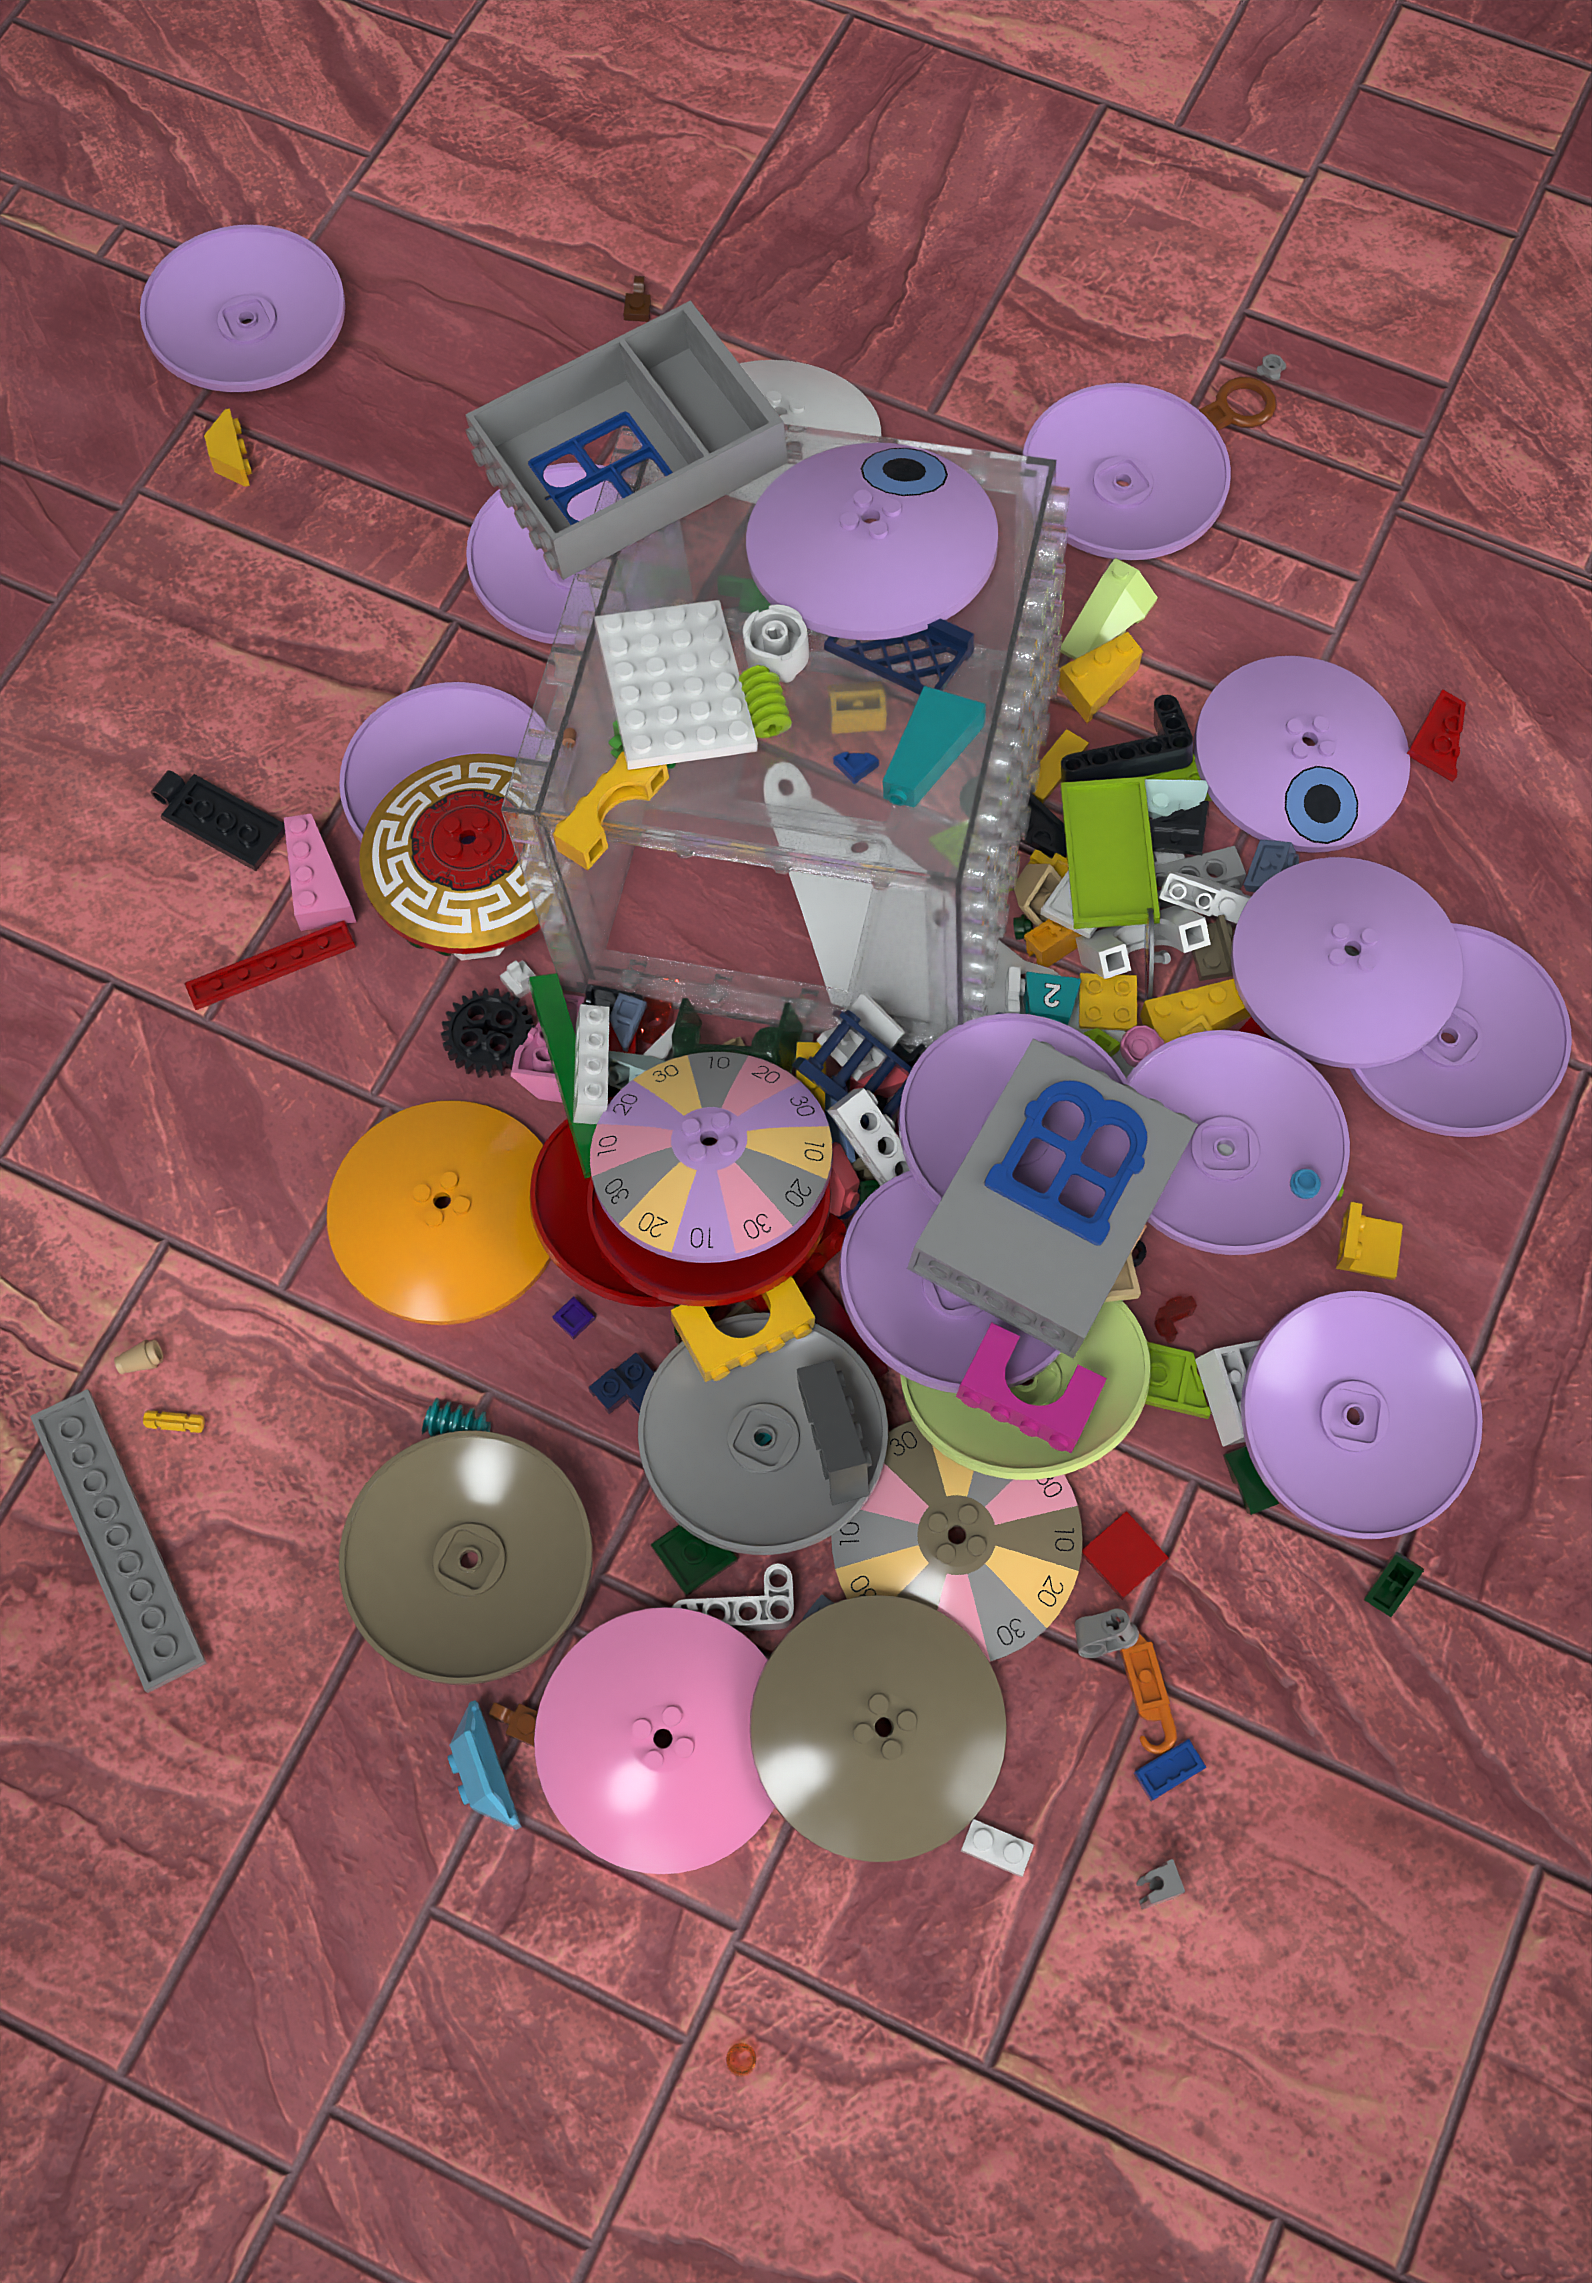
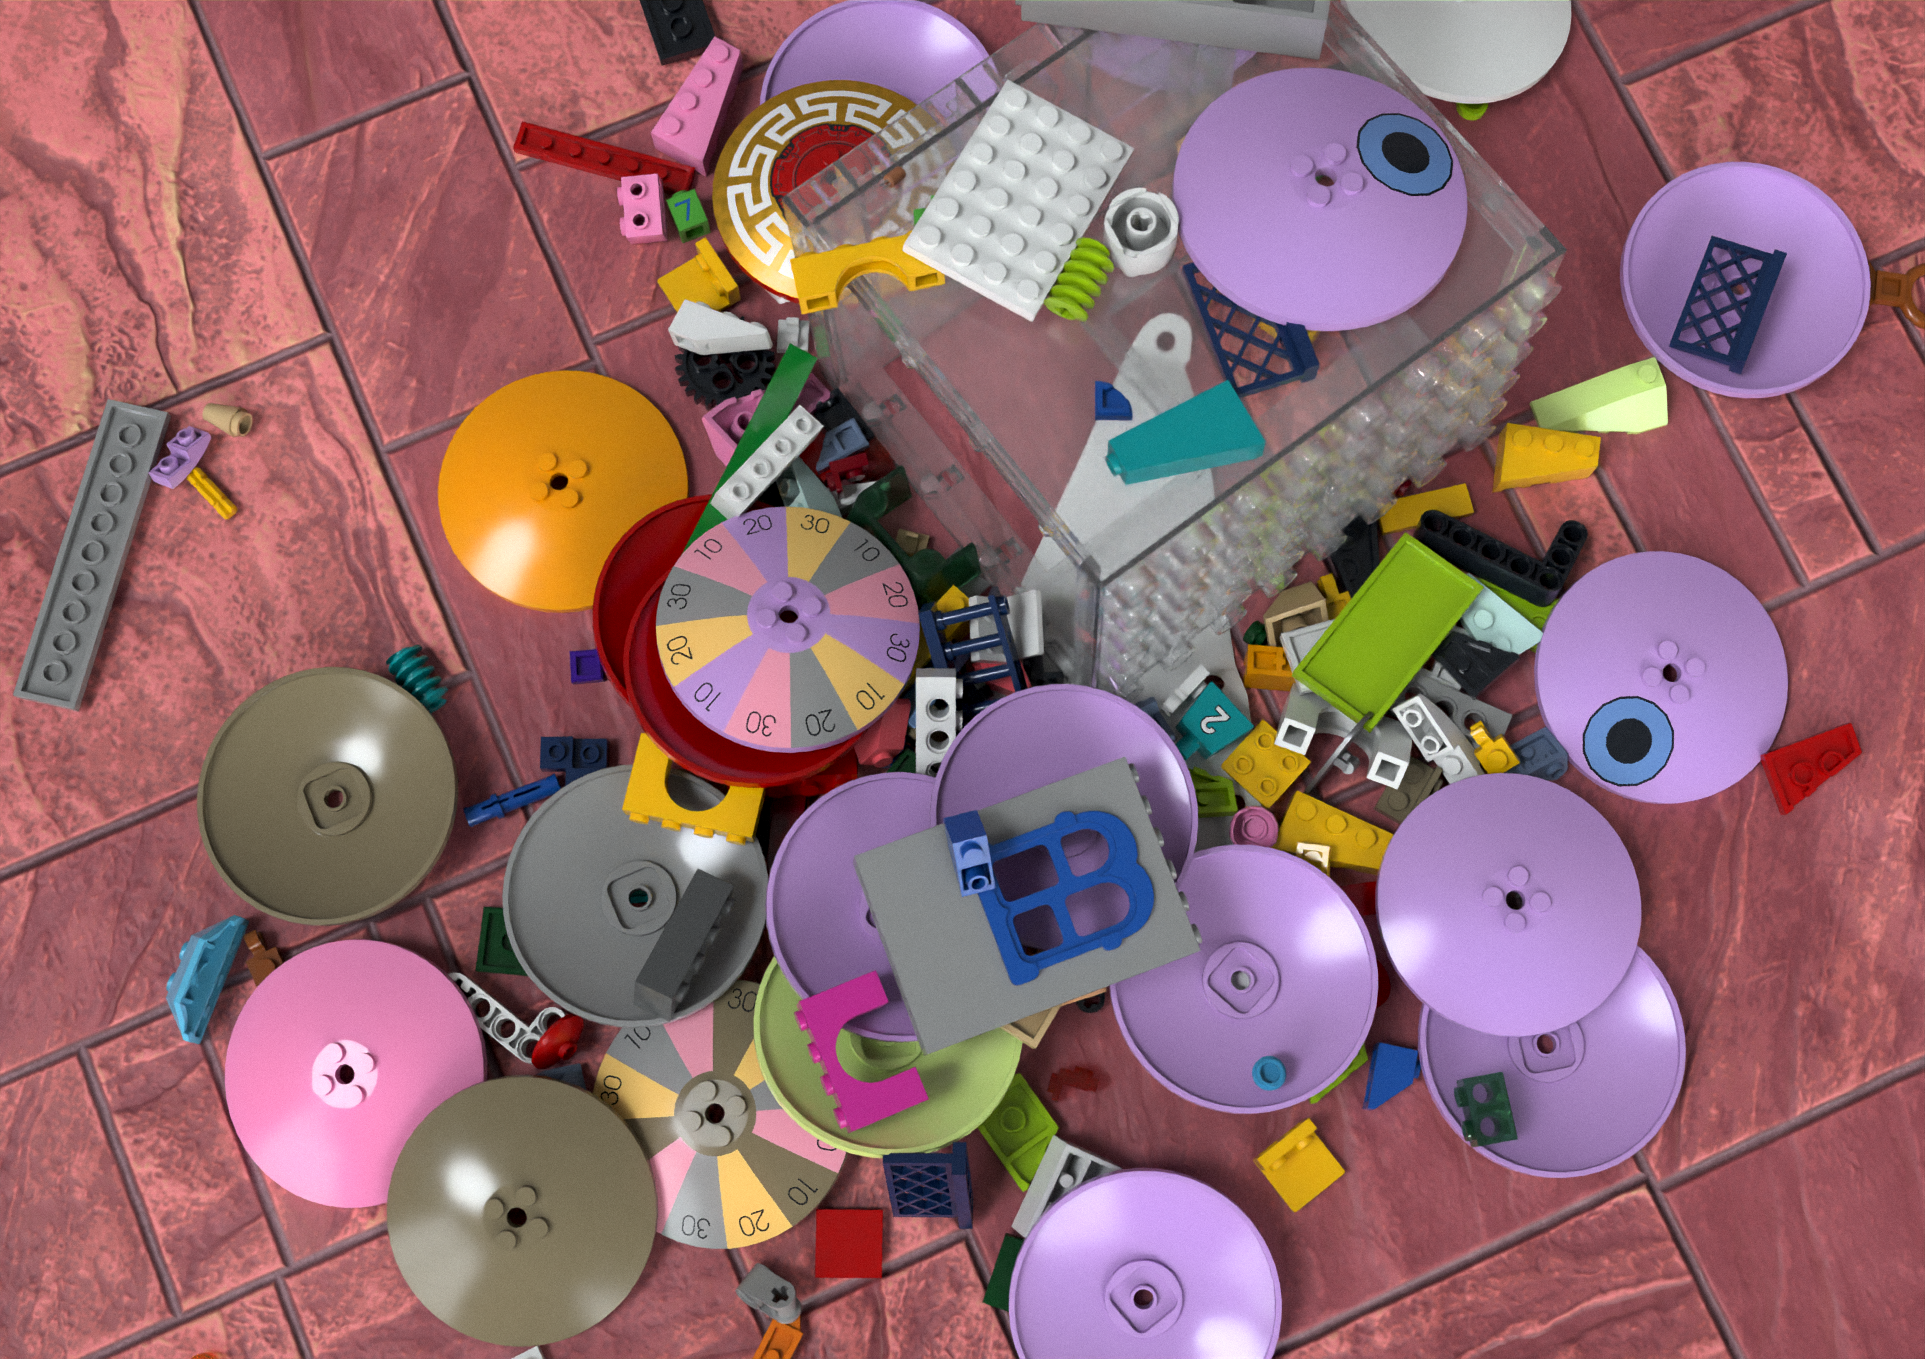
camera: 40 degrees right, 10 degrees up
none -> lavender slope [149,426,211,489]
none -> blue pin [463,773,561,827]
none -> red dish [531,1014,584,1070]
none -> bright pink brick [617,174,668,244]
none -> yellow bracket [658,237,741,313]
none -> bright green brick [666,189,711,243]
none -> white slope [668,299,773,355]
none -> dark red bracket [825,452,870,500]
none -> dark blue fence [883,1142,974,1229]
none -> blue slope [943,810,996,897]
none -> blue slope [1362,1042,1421,1110]
none -> clear green brick [1454,1072,1518,1147]
none -> yellow plate [1470,720,1520,774]
none -> dark blue fence [1669,236,1787,375]

